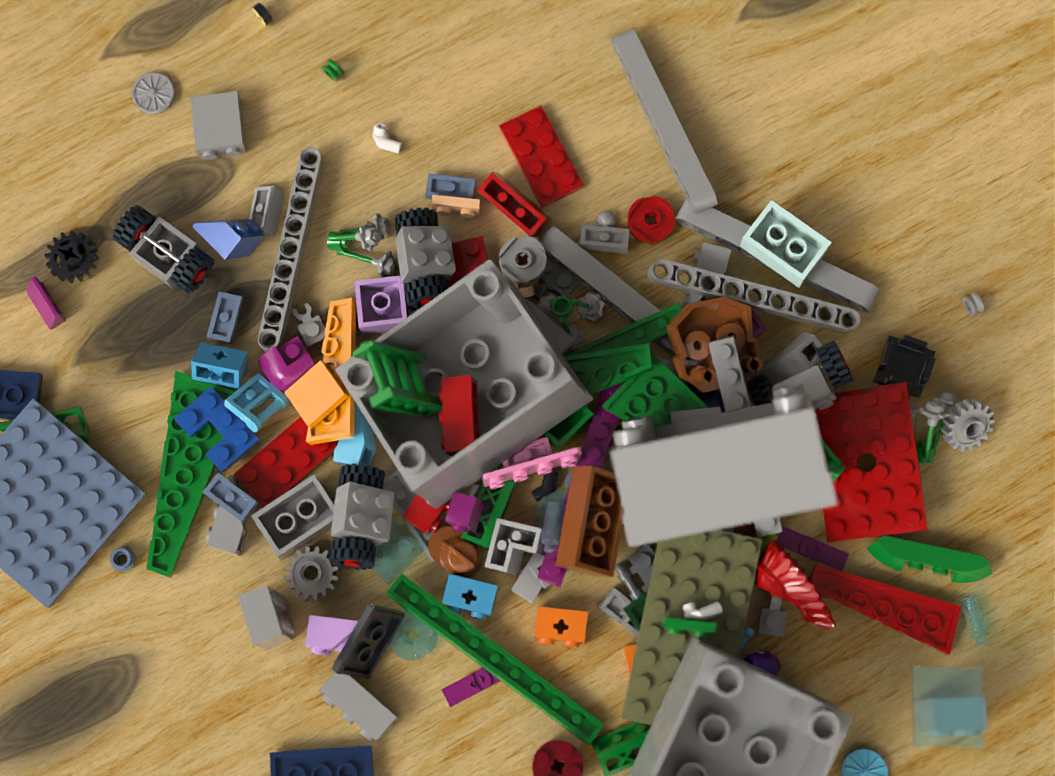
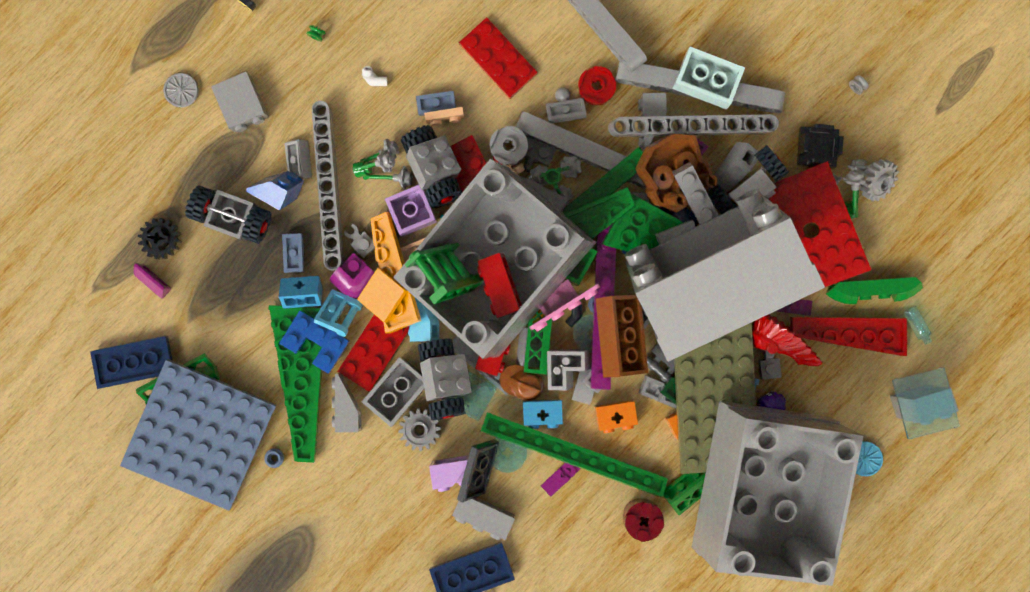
camera: 15 degrees left, 10 degrees up
sand blue plate [203,473,258,523] -> none
light grey brick [238,586,295,650] -> none
magenta brick [445,492,484,534] -> none
red brick [477,172,552,237] -> none
clear light blue cylinder [541,502,565,553] -> none
green plate [662,617,717,638] -> none
white arm [682,602,722,620] -> none

